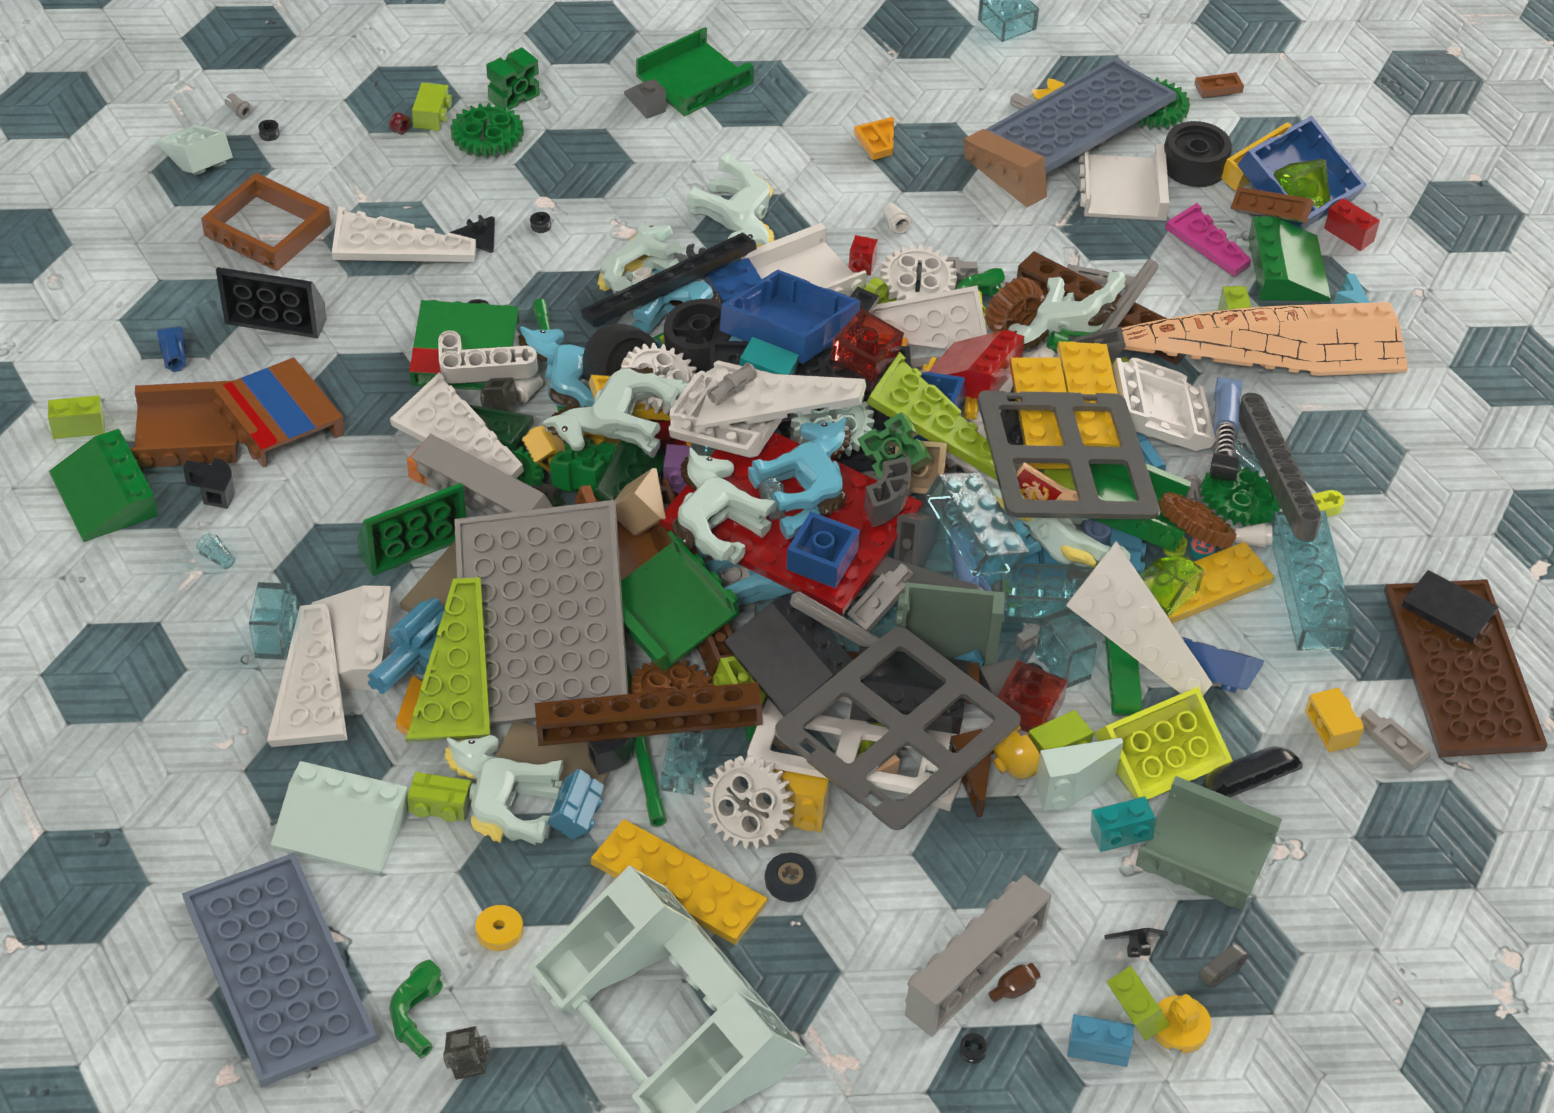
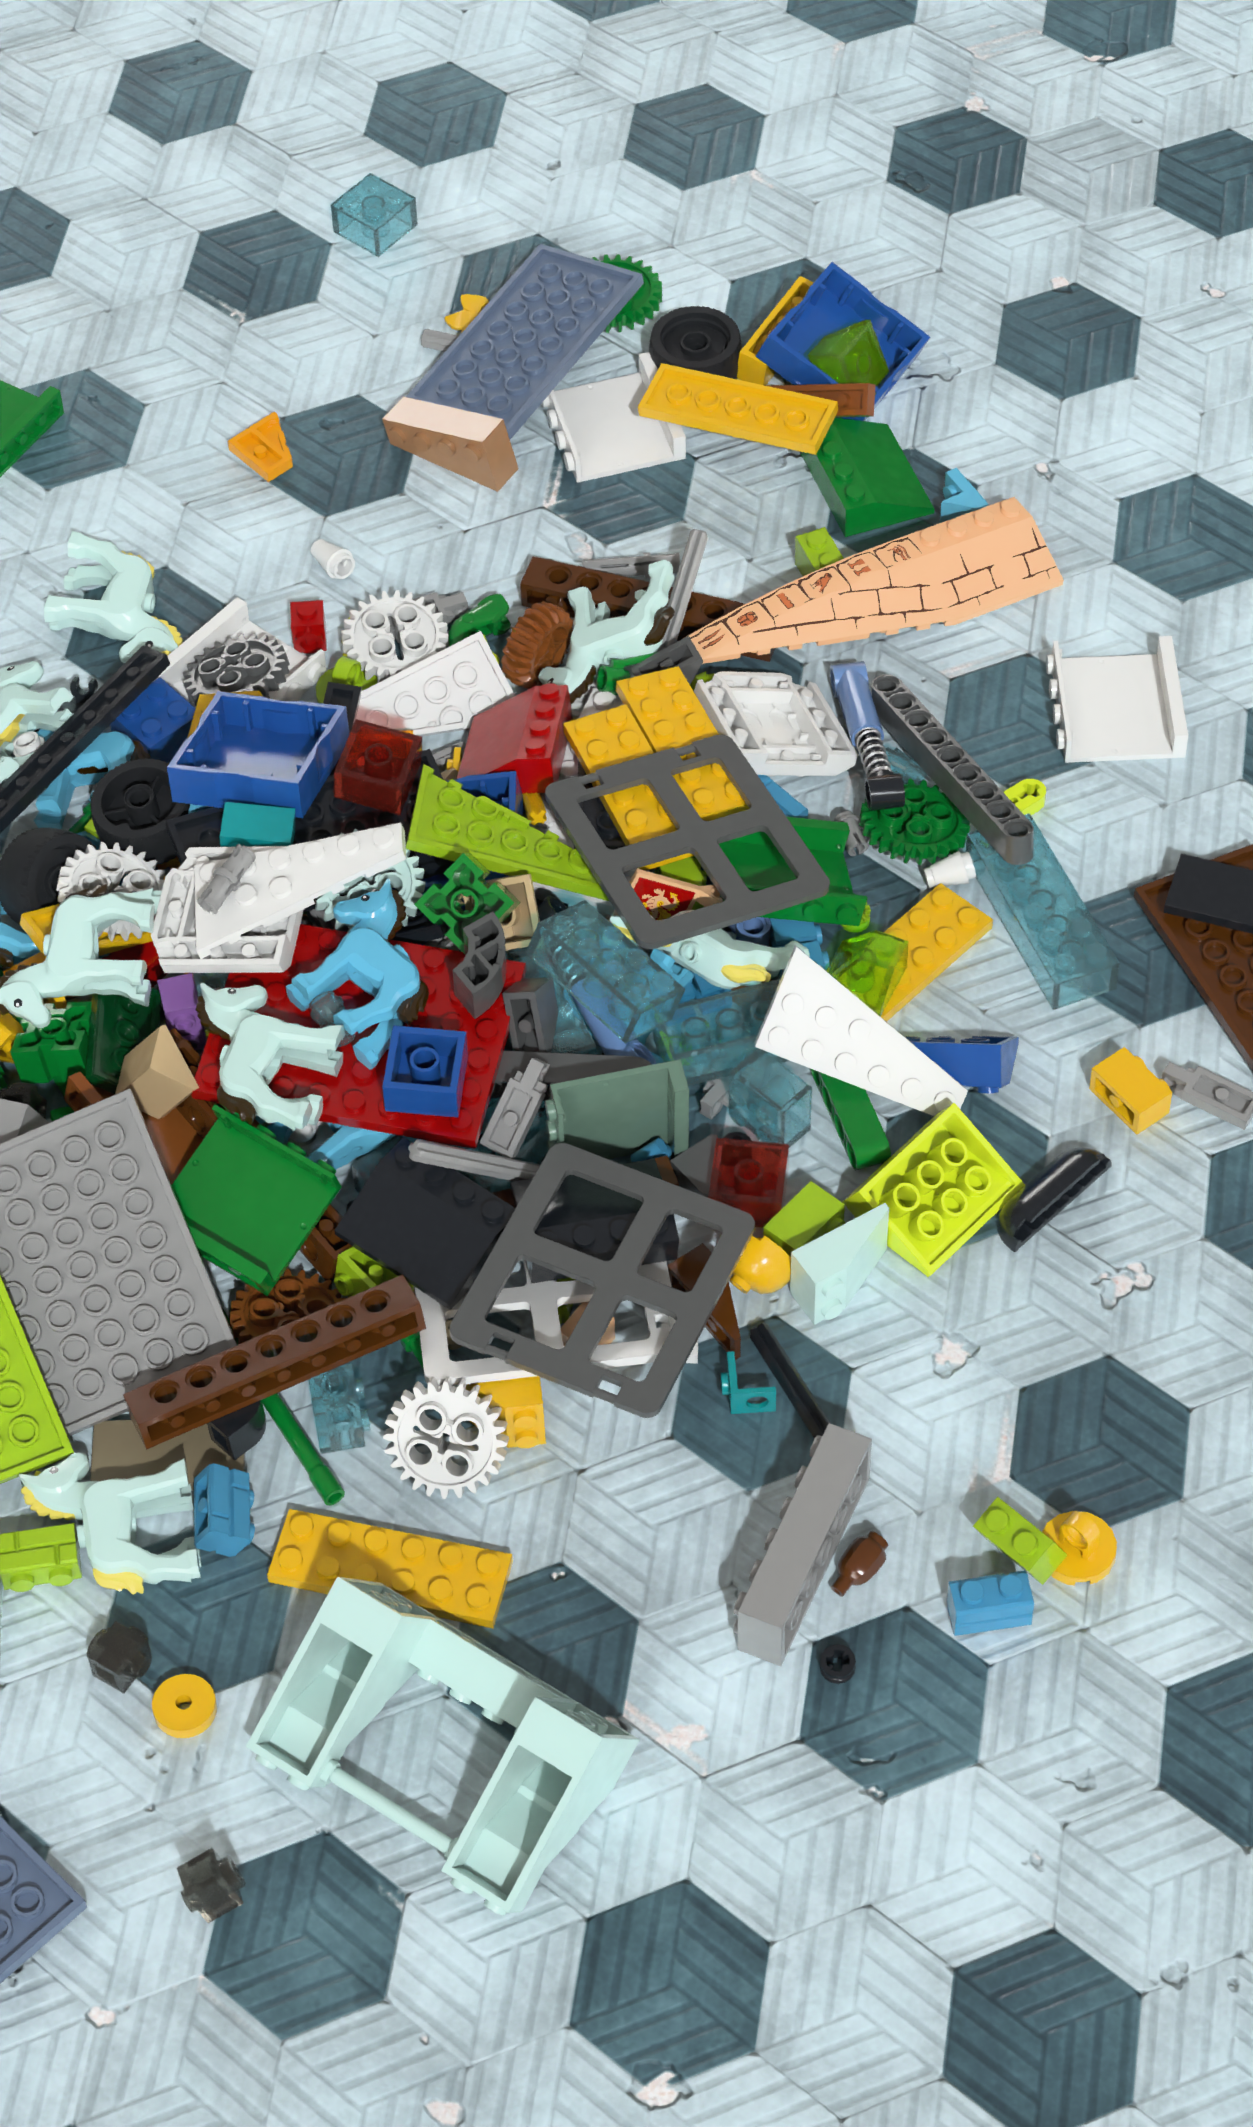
camera: 15 degrees left, 5 degrees up
green piece [389,959,443,1059] -> none
black bush [764,852,817,902] -> none
teal brick [1090,797,1155,852] -> none
black piece [1104,928,1168,958] -> none
sand green panel [1135,776,1282,910] -> none
dark orange gear [1158,492,1237,549] -> none
dark pink wing [1165,203,1251,277] -> none
tile [1189,538,1216,560] -> none
dark orange plate [1194,72,1244,98] -> none
dark grey beam [1199,944,1249,989] -> none
red brick [1324,198,1380,251] -> none
none -> clear smoke brick [87,1621,152,1694]
none -> dark grey gear [182,633,290,707]
none -> yellow plate [638,363,838,455]
none -> teal bracket [720,1351,776,1414]
none -> black axle [750,1323,831,1439]
none -> white panel [1046,636,1188,763]

